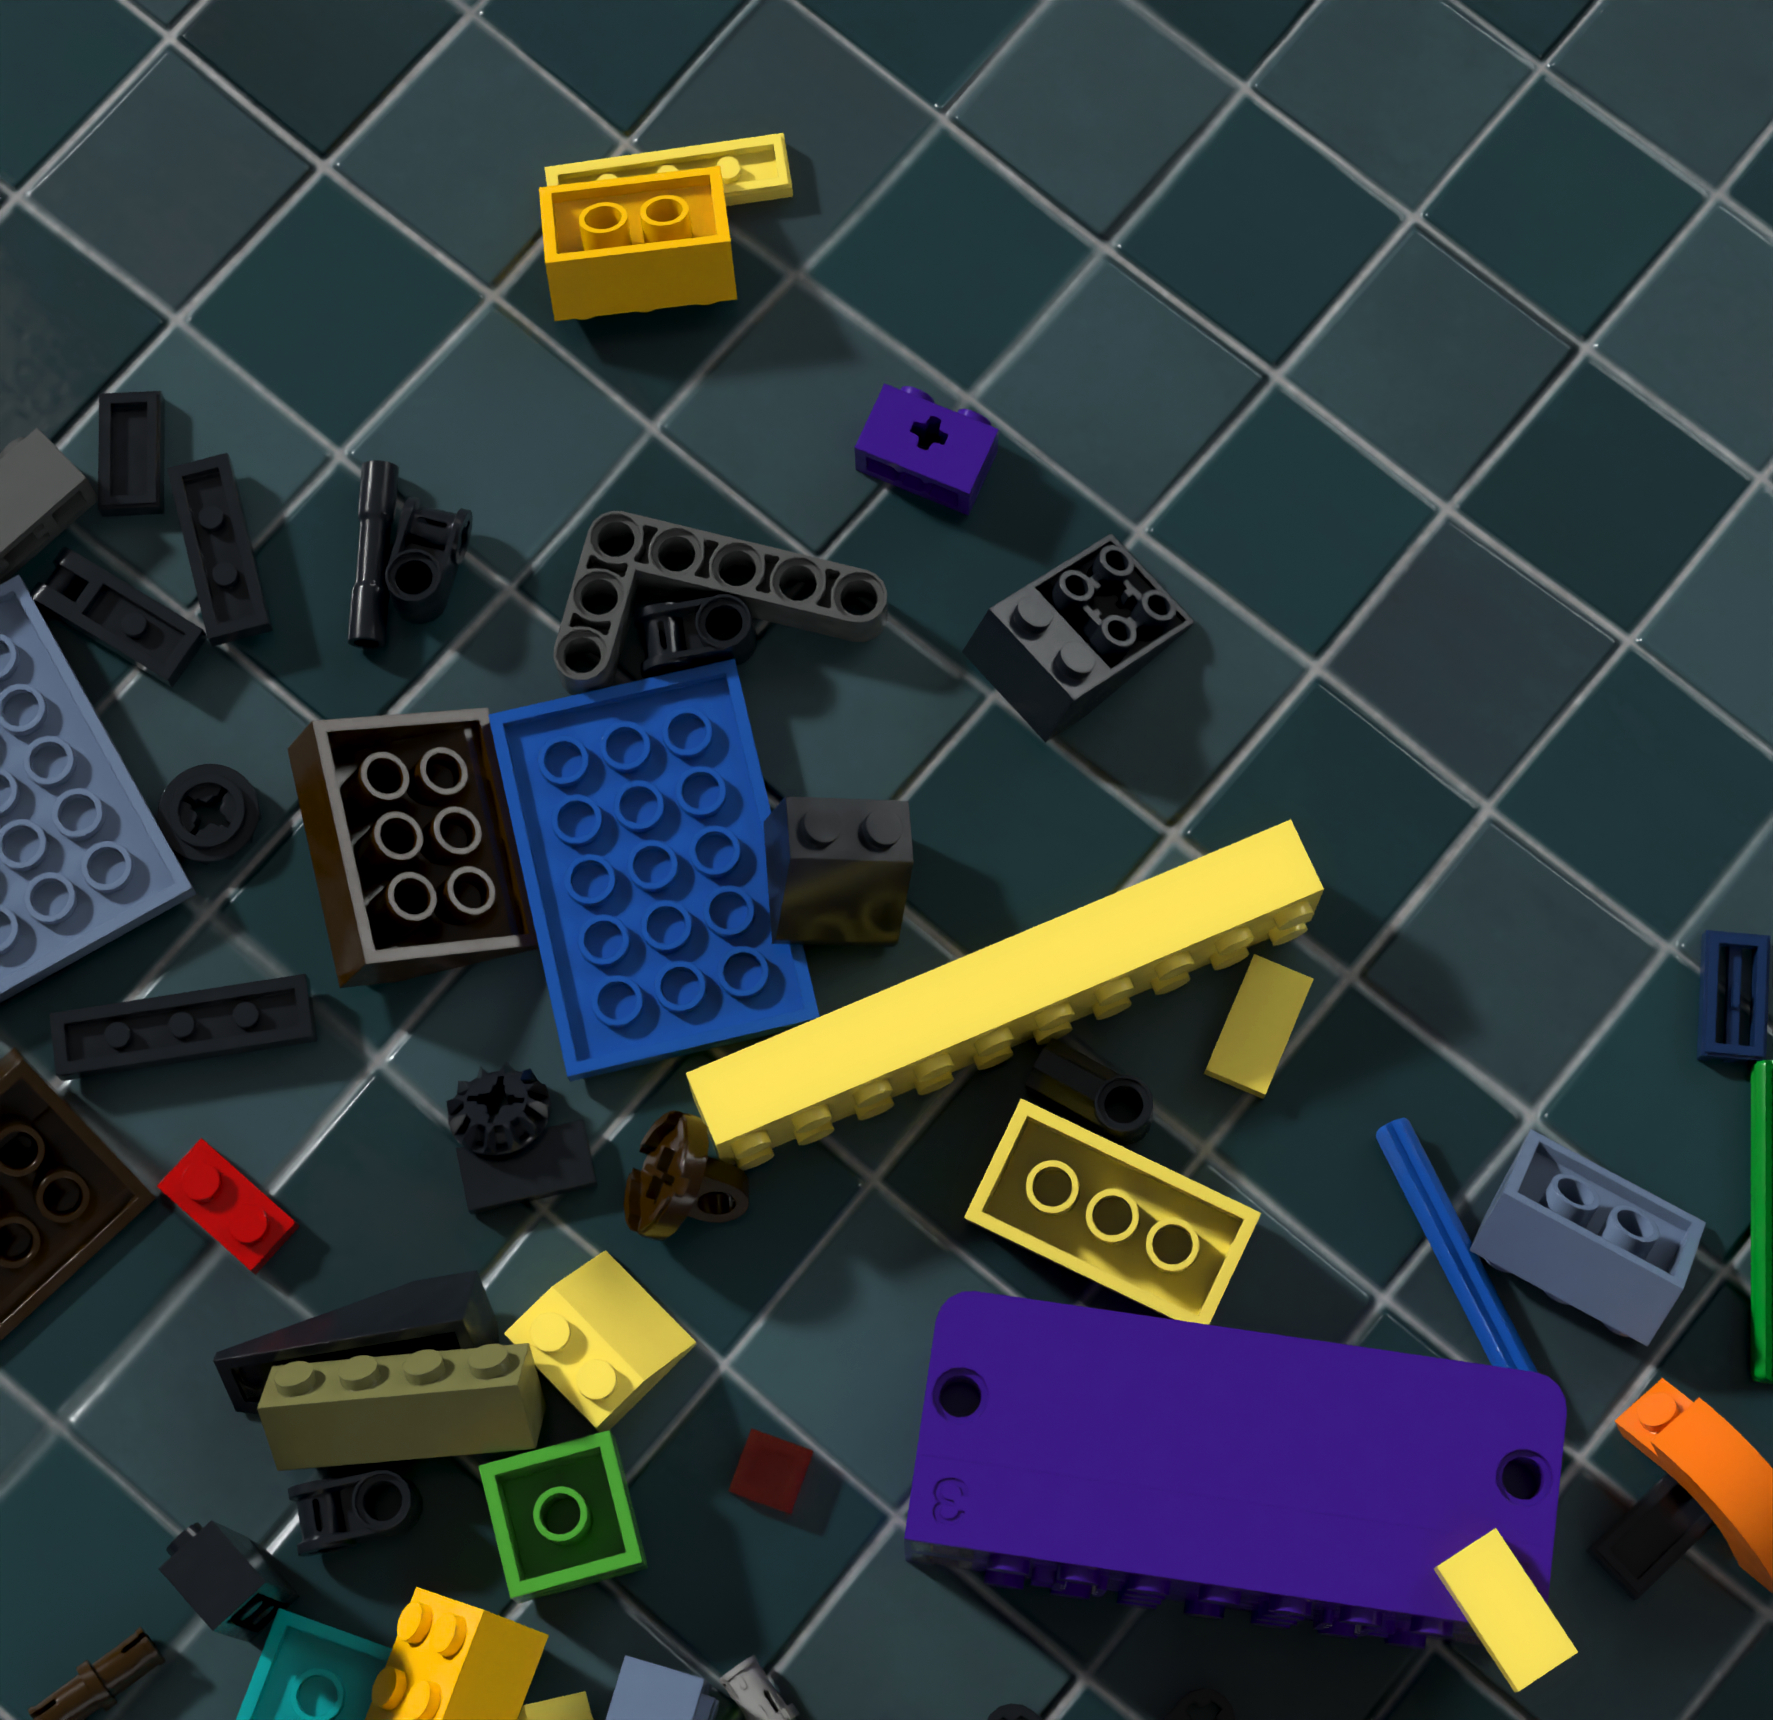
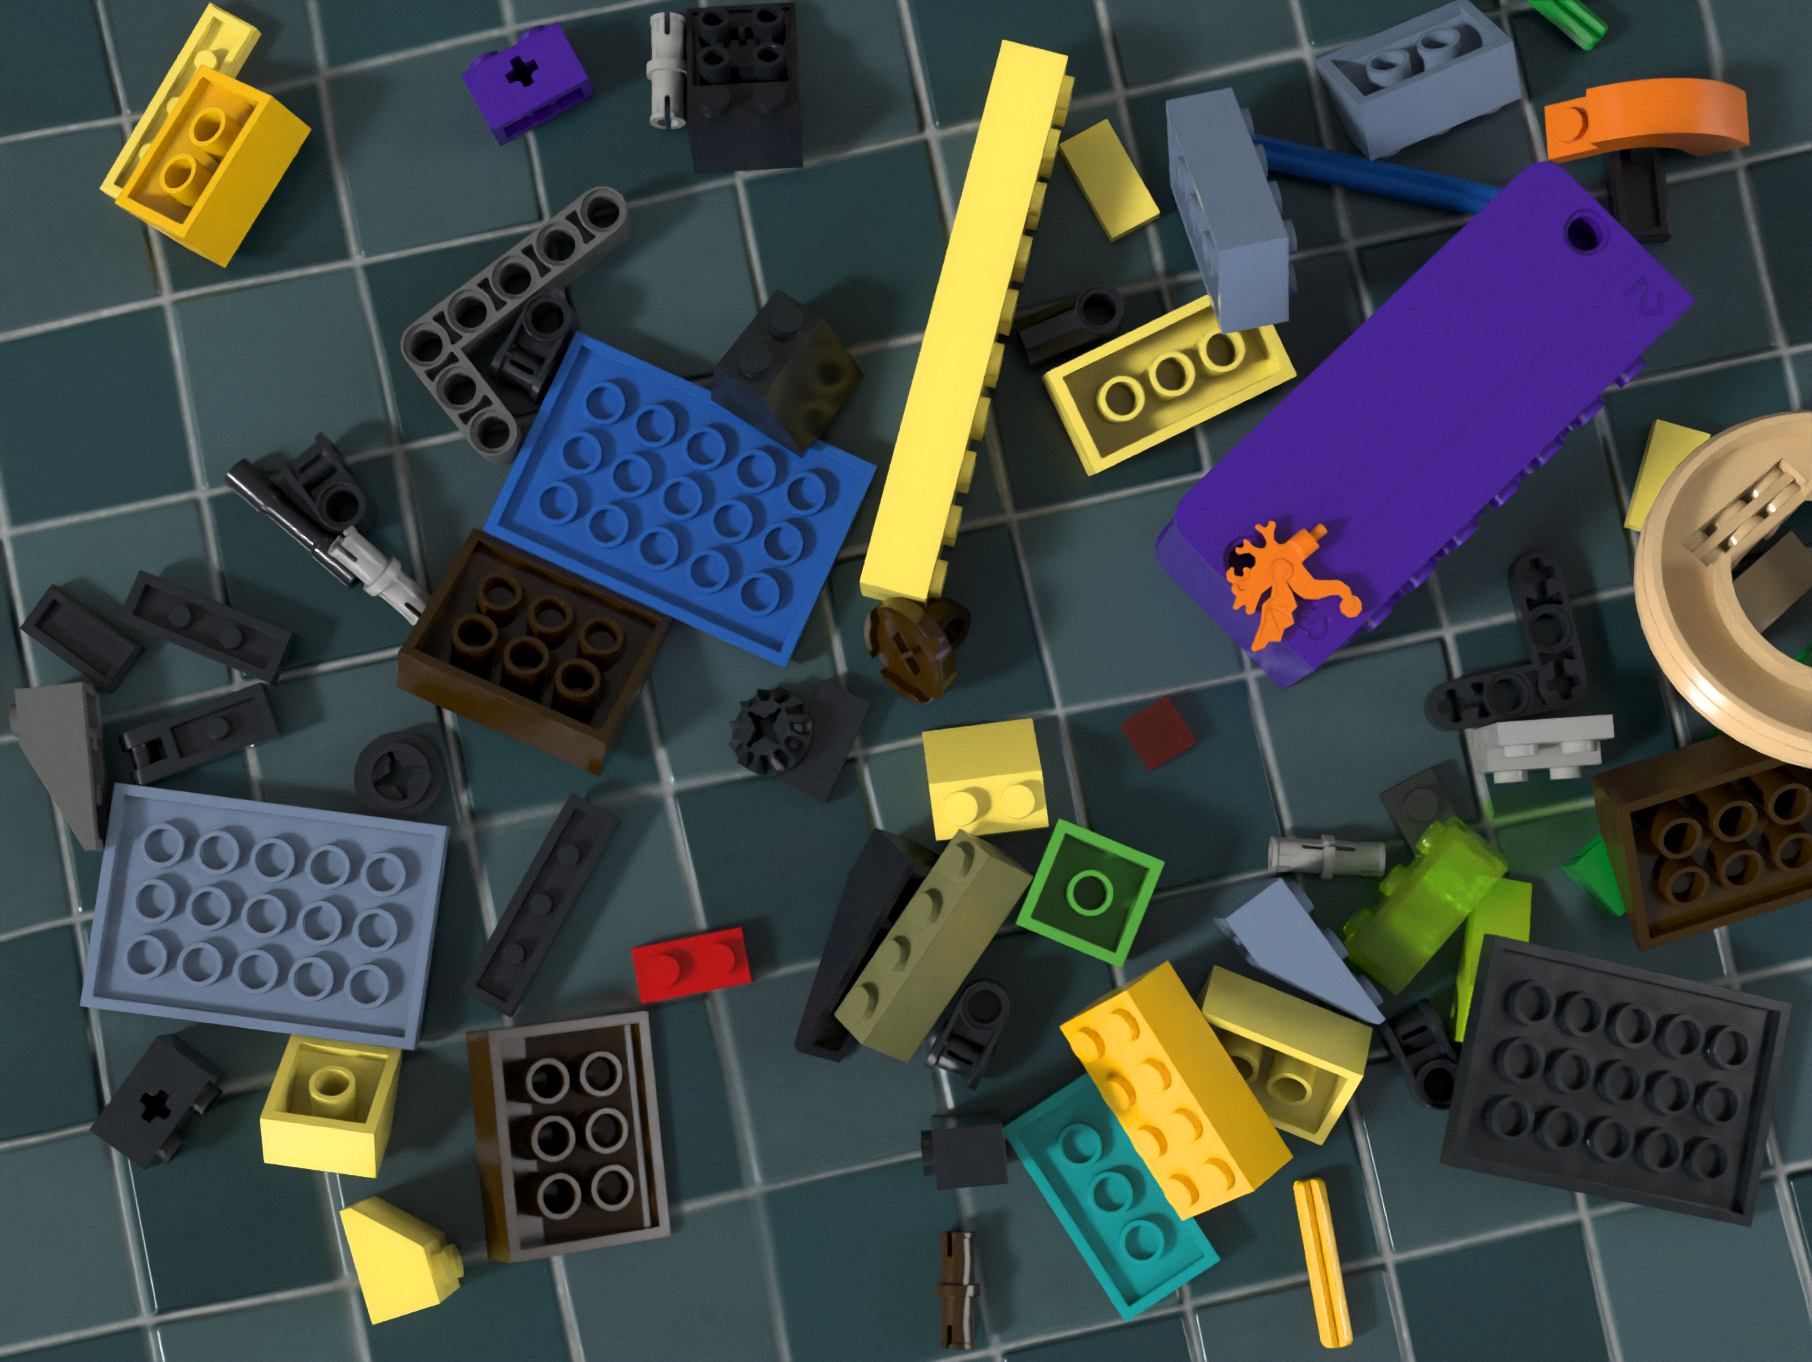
camera: 50 degrees left, 10 degrees up
light yellow tile [1433,1528,1578,1693] -> none
none -> light grey pin [328,526,433,625]
none -> light grey pin [646,12,687,129]
none -> sand blue brick [1166,87,1297,335]
none -> orange piece [1226,521,1362,652]

